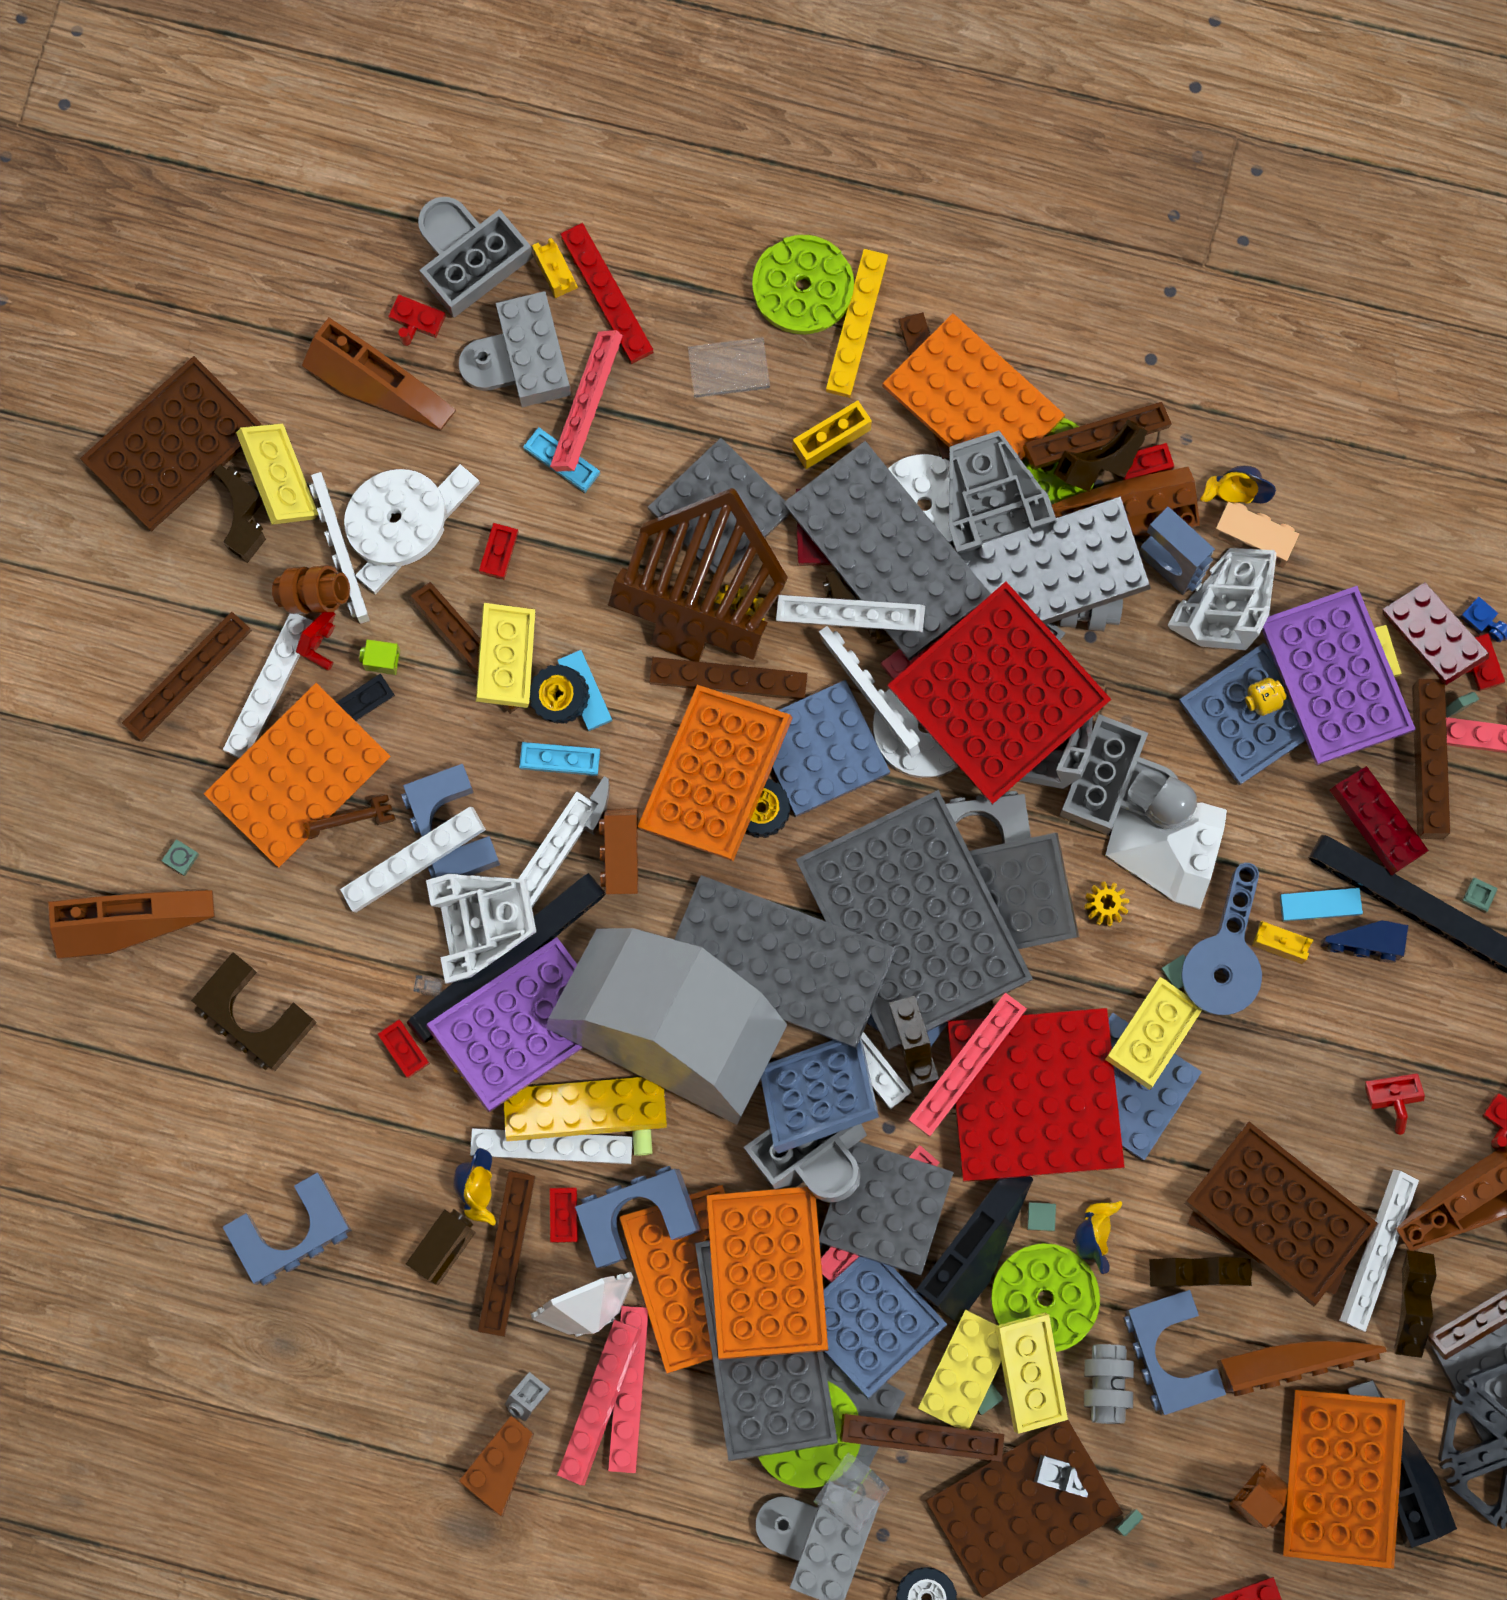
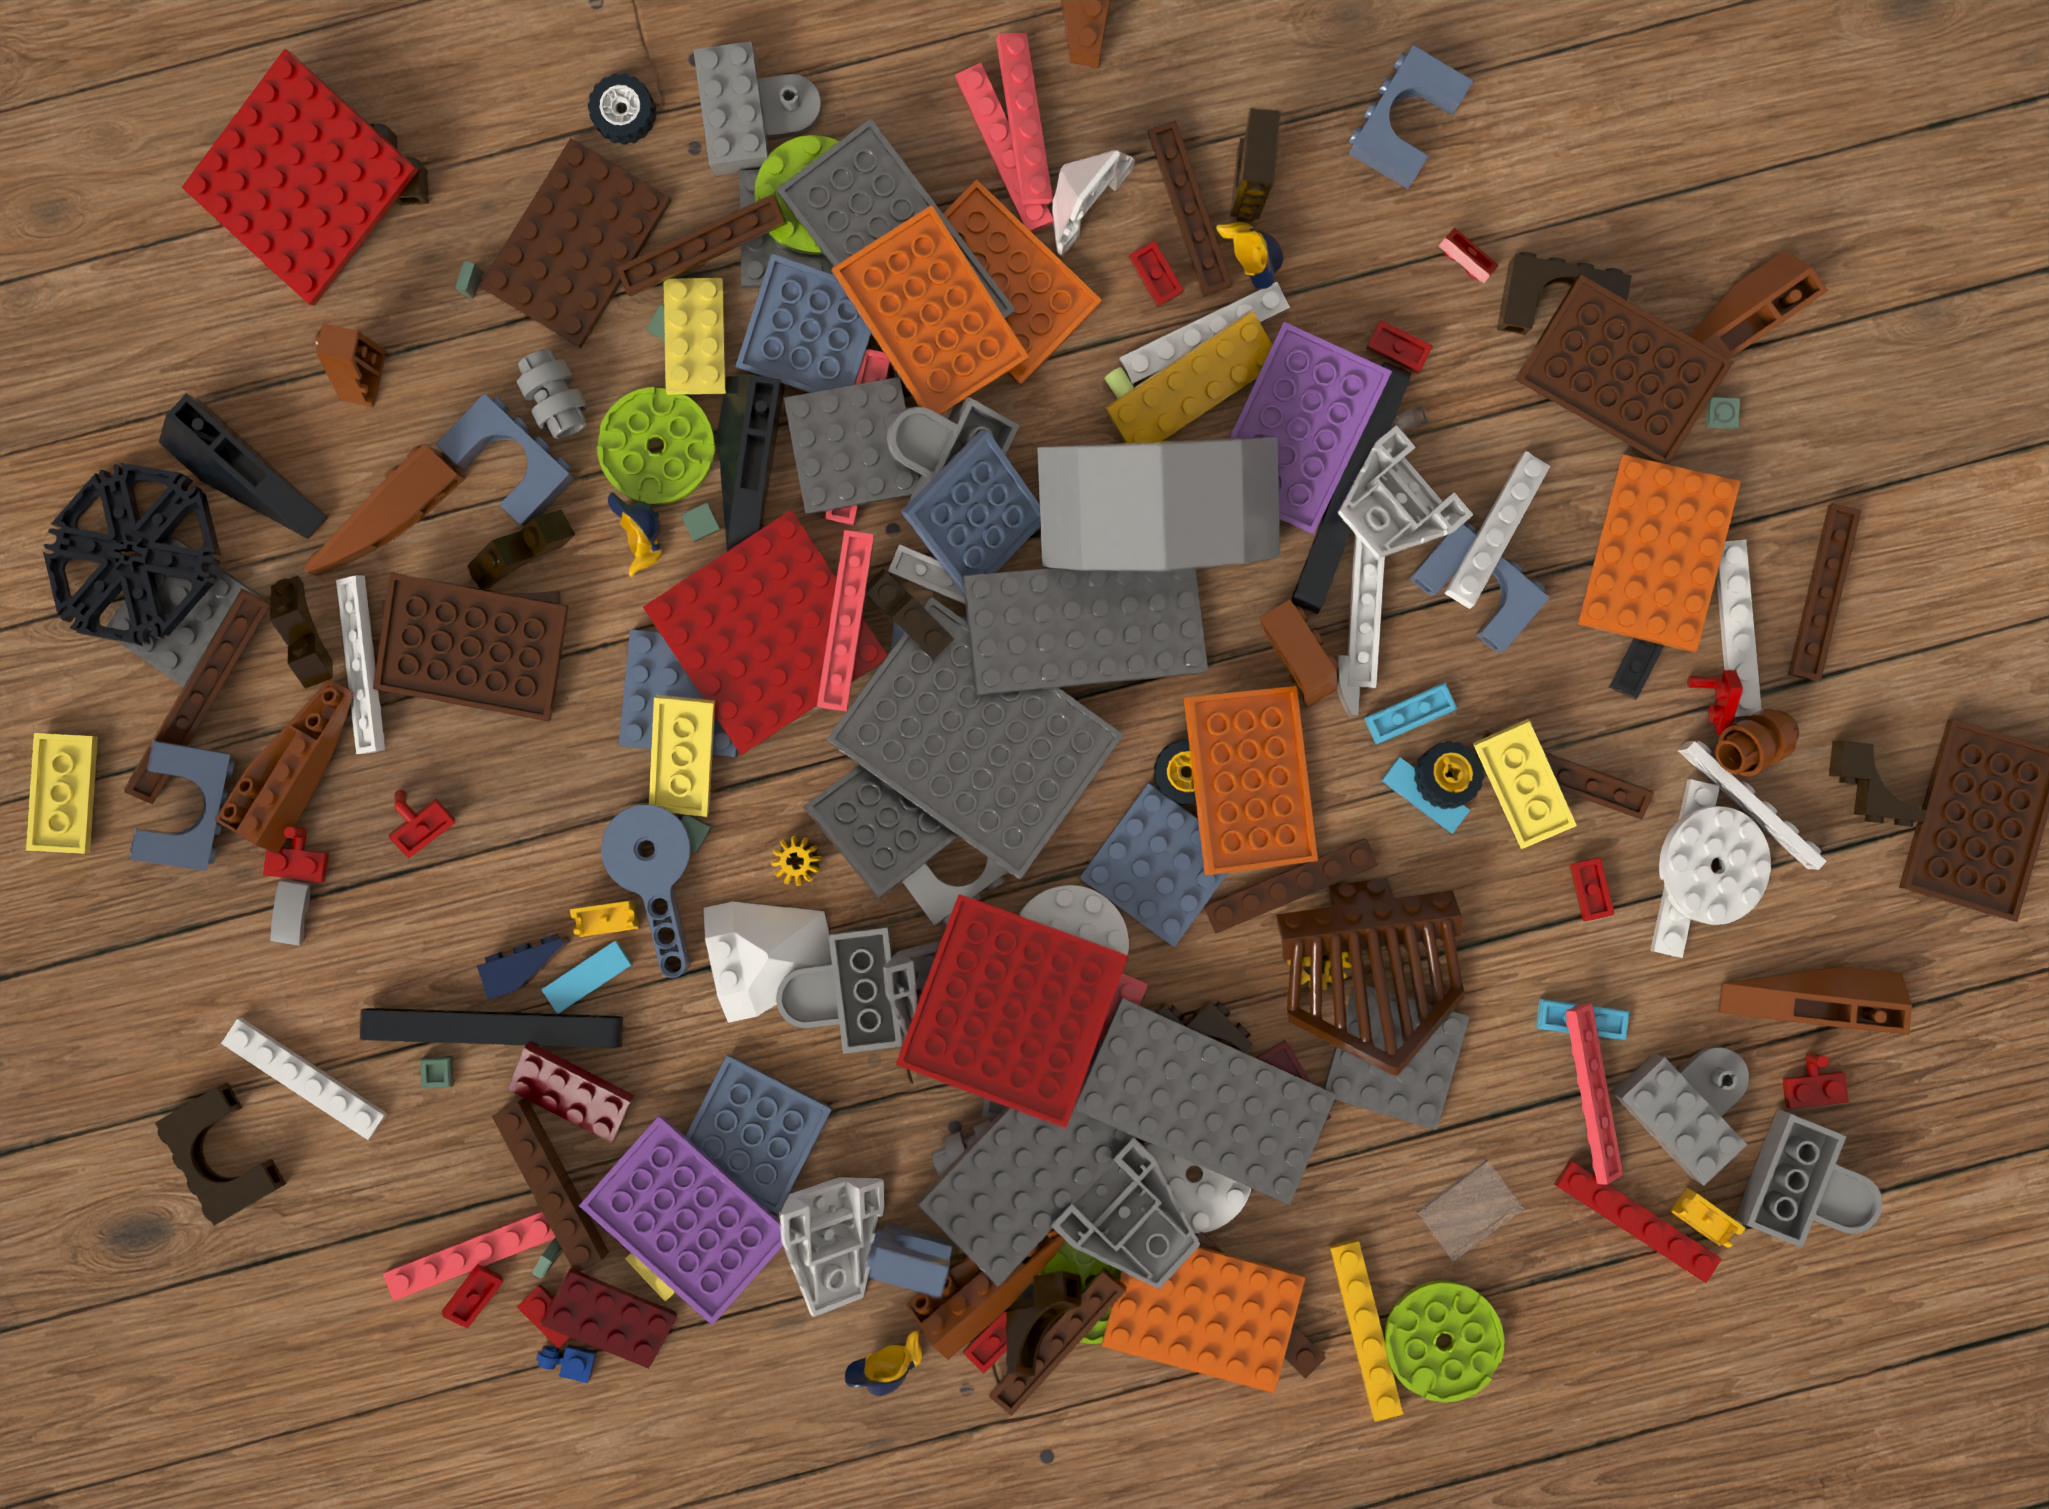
camera: 155 degrees right, 10 degrees up
light yellow plate [236,424,319,525] -> none
reddish brown hinge [304,795,396,839] -> none
lime brick [359,640,400,675] -> none
light grey bracket [505,1372,550,1421] -> none
sand blue arch [575,1166,702,1268] -> none
white plate [776,595,925,632] -> none
yellow brick [792,400,872,469] -> none
clear slope [813,1452,890,1534] -> none
white plate [819,626,920,758] -> none
light yellow plate [995,1313,1068,1434] -> none
slope [1034,1455,1088,1497] -> none
light grey piece [1128,769,1197,829] -> none
light nougat brick [1212,502,1299,568] -> none
yellow head [1245,677,1286,716] -> none
orange plate [1283,1390,1405,1569] -> none
none -> red plate [1439,228,1499,283]
none -> reddish brown plate [1515,274,1734,464]

